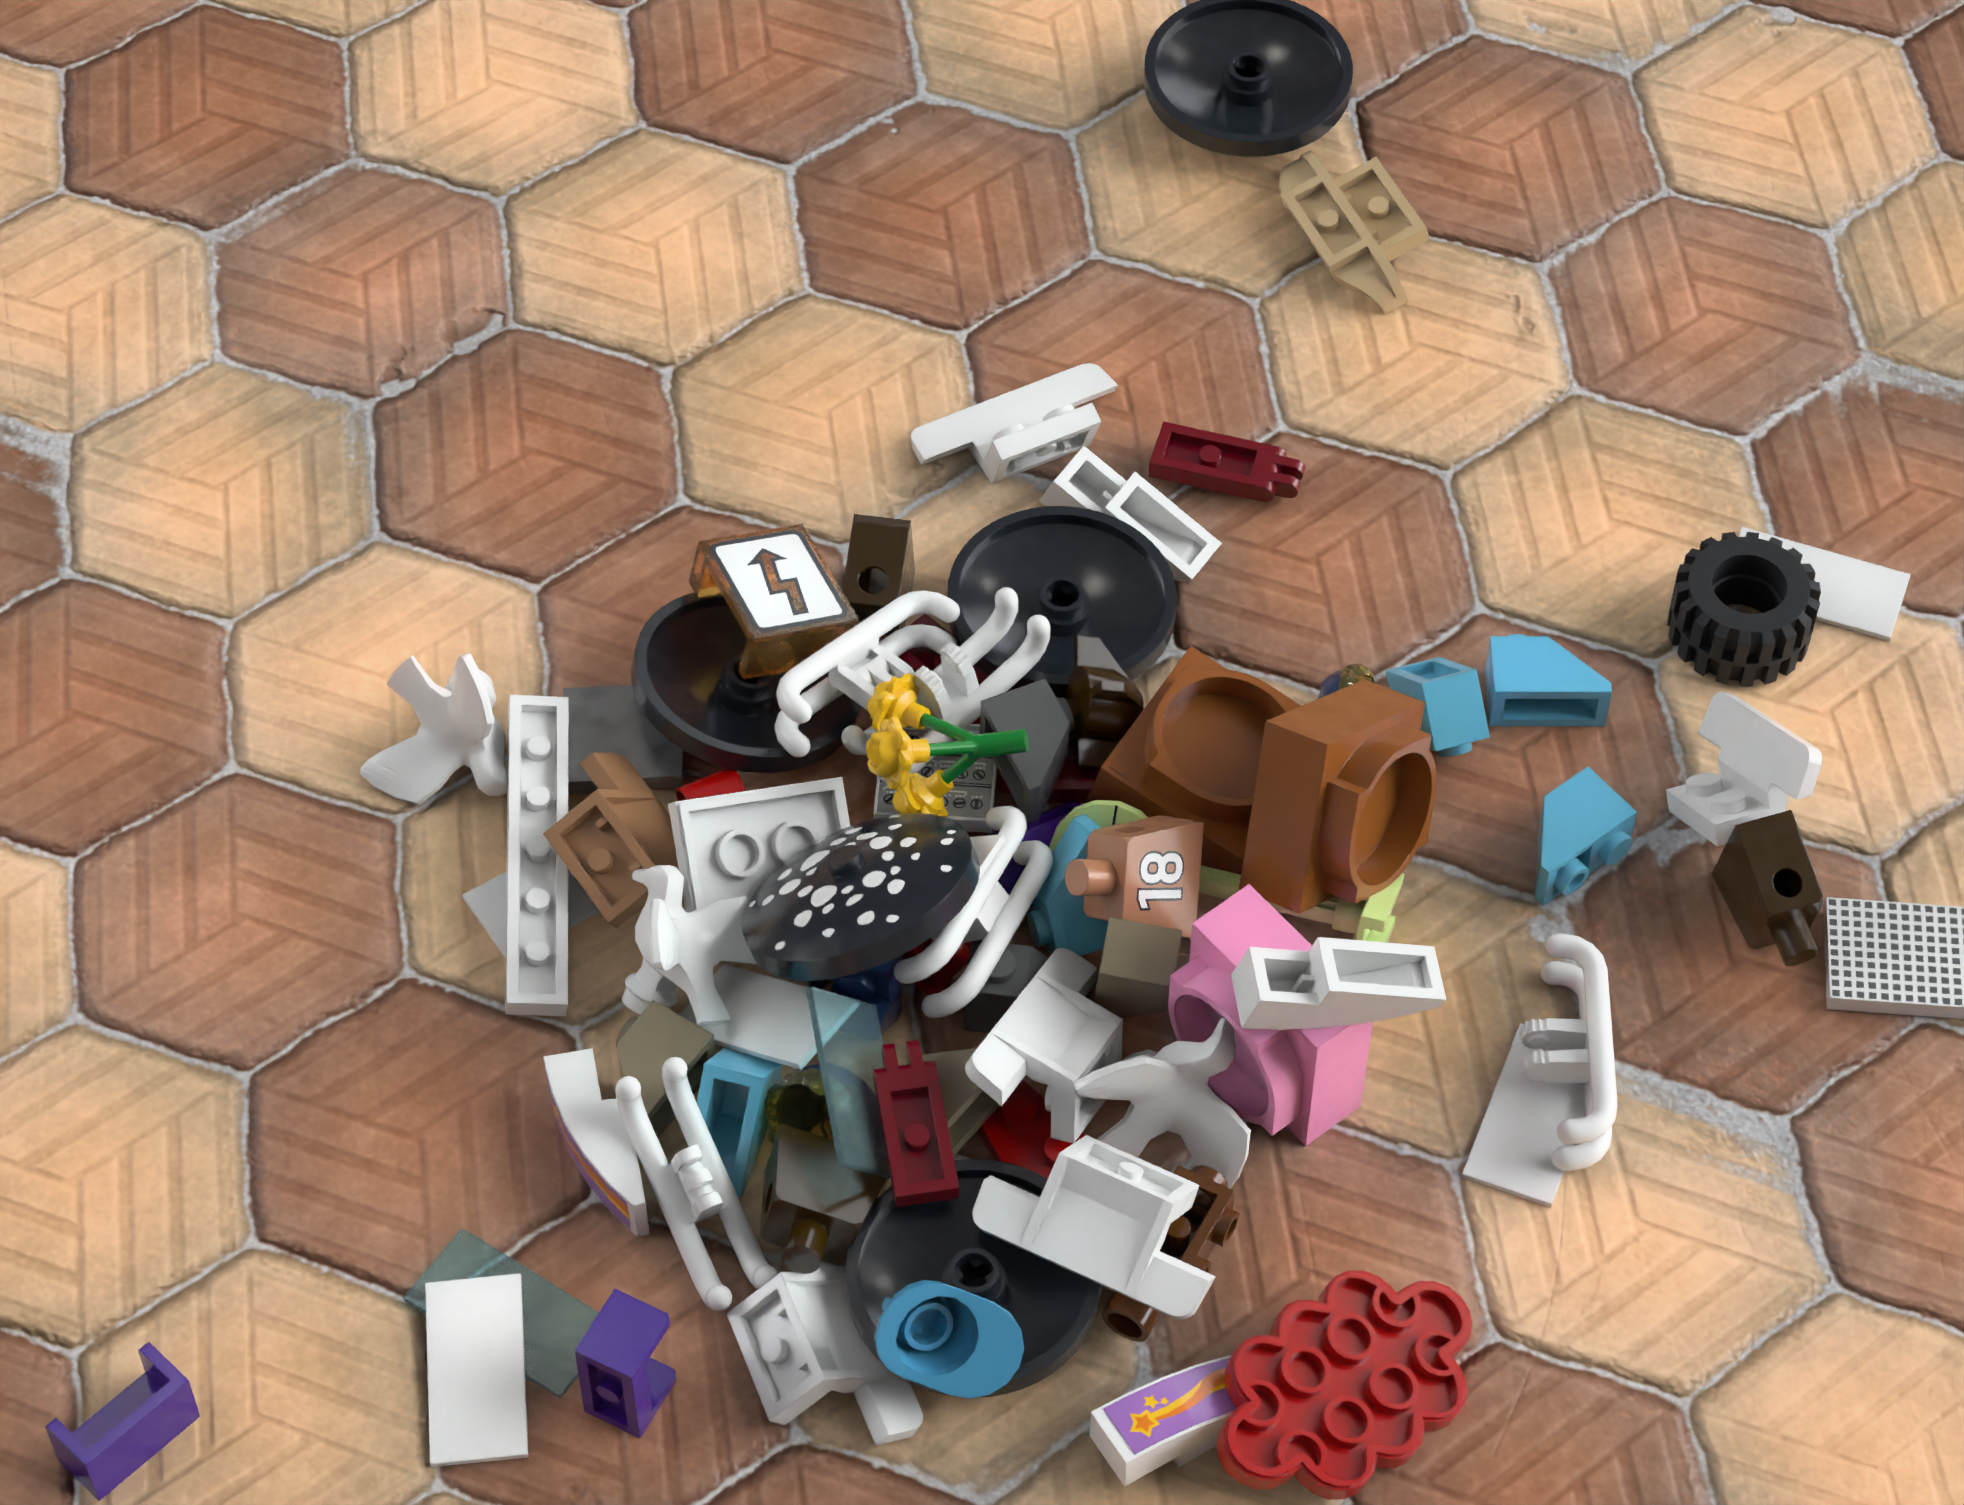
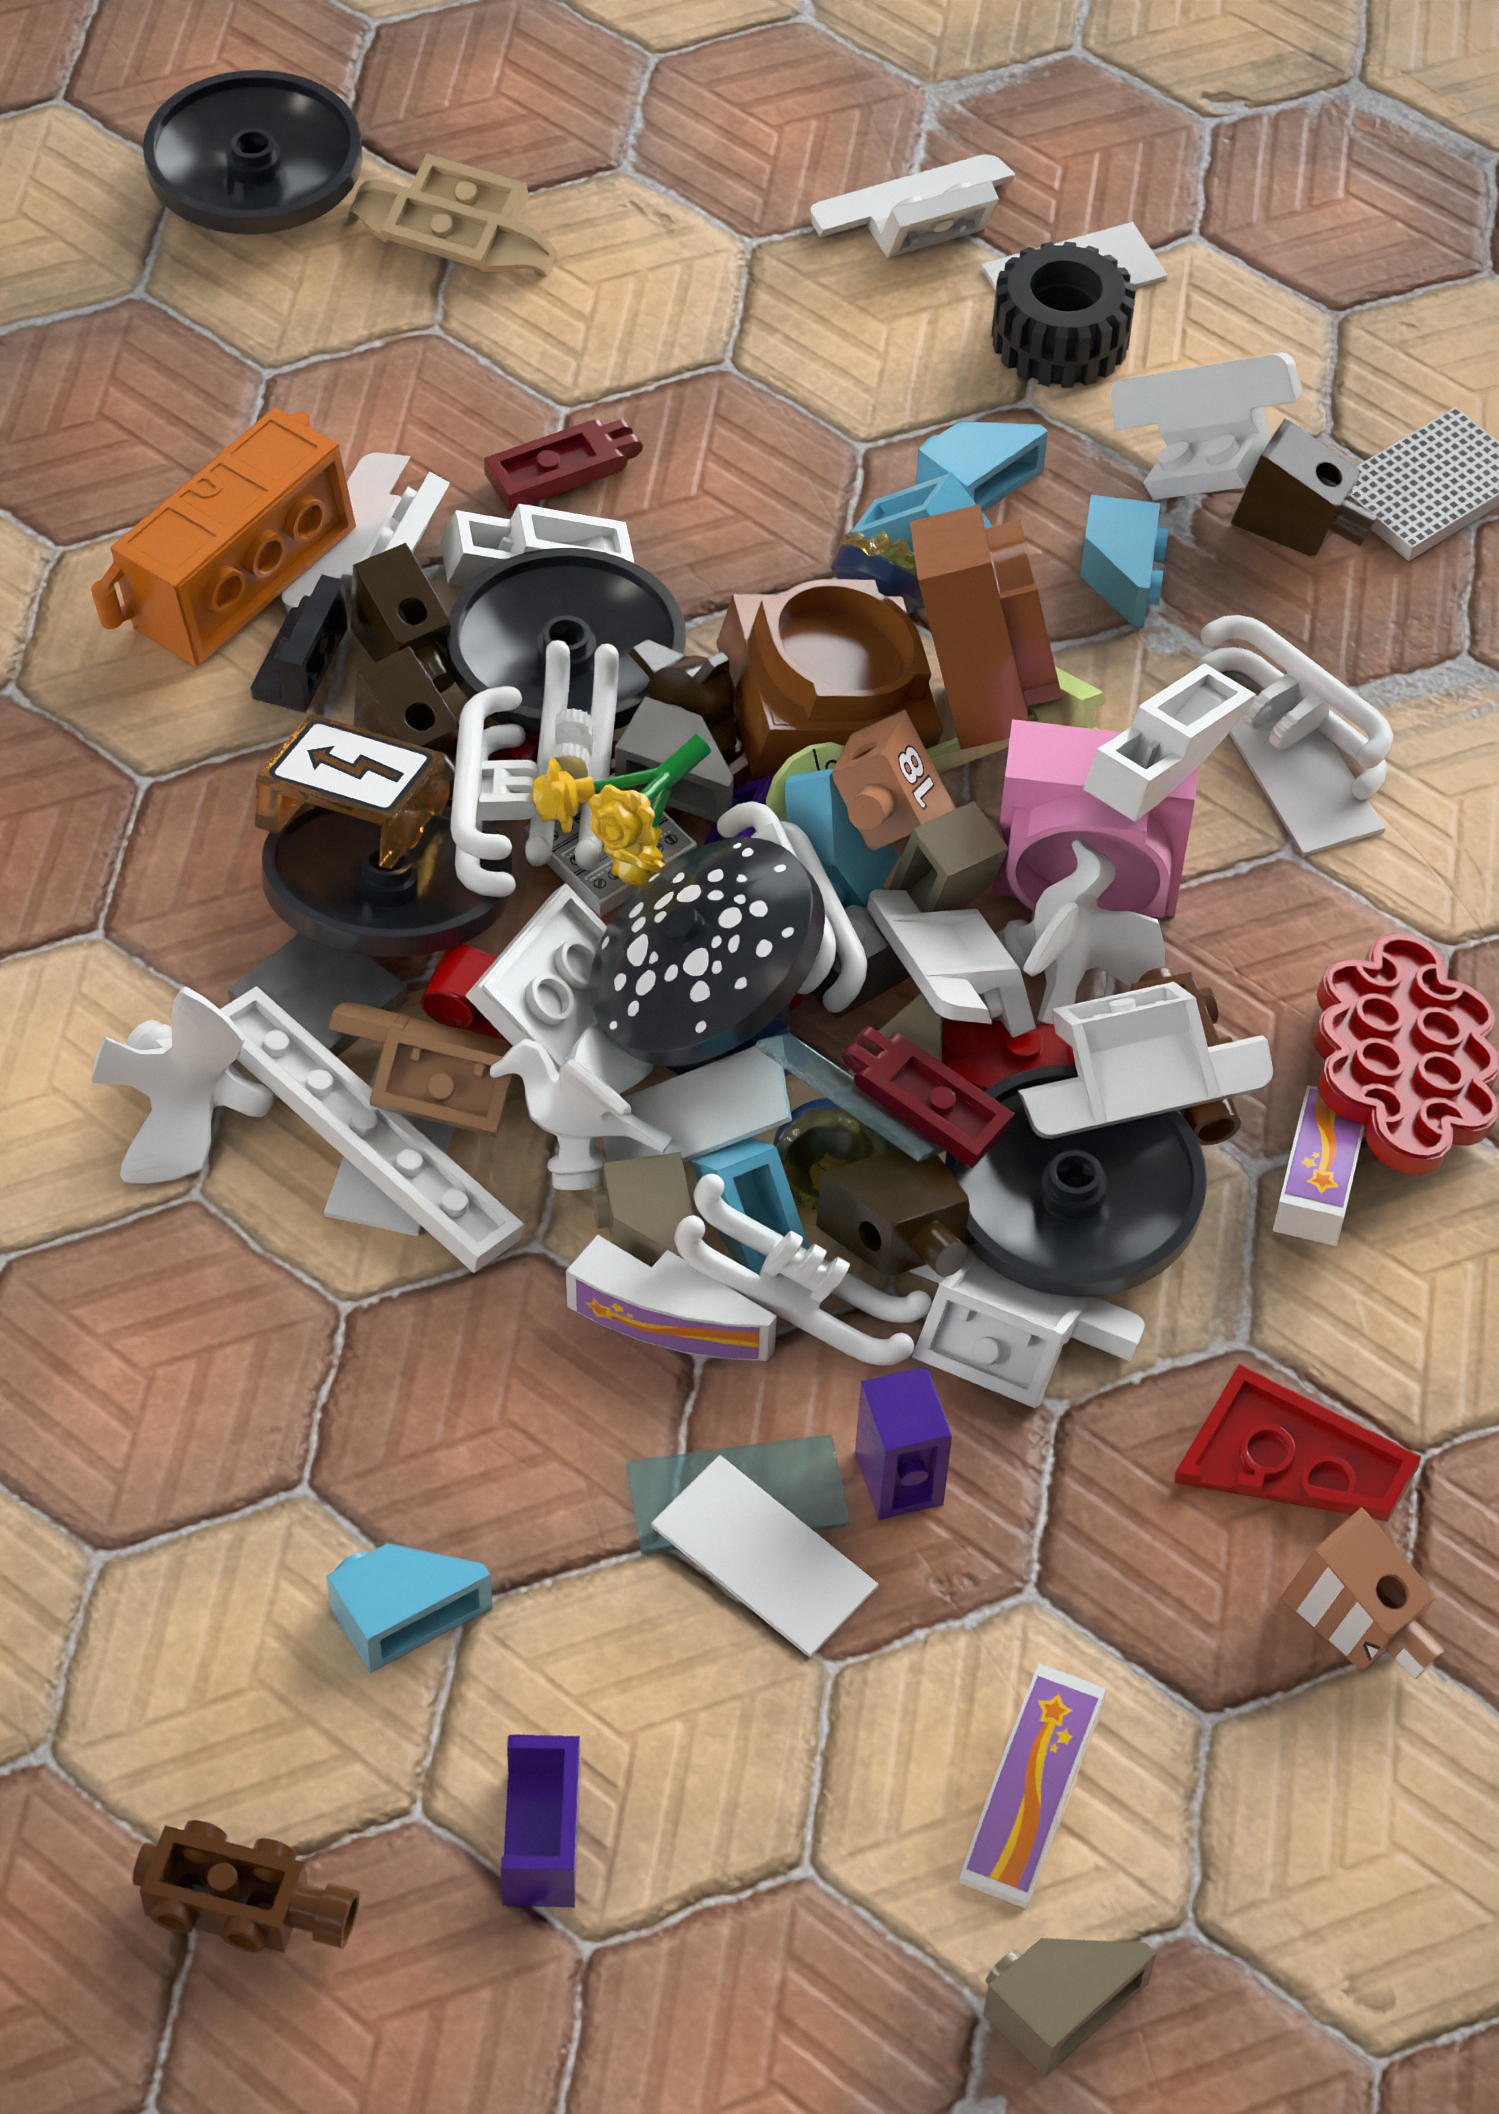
camera: 45 degrees left, 0 degrees up
dark azure piece [875,1280,1024,1399] -> none
none -> orange container [91,407,356,667]
none -> black bracket [251,574,348,713]
none -> medium azure slope [326,1543,493,1673]
none -> dark brown torso [350,542,455,693]
none -> white plate [811,155,1016,258]

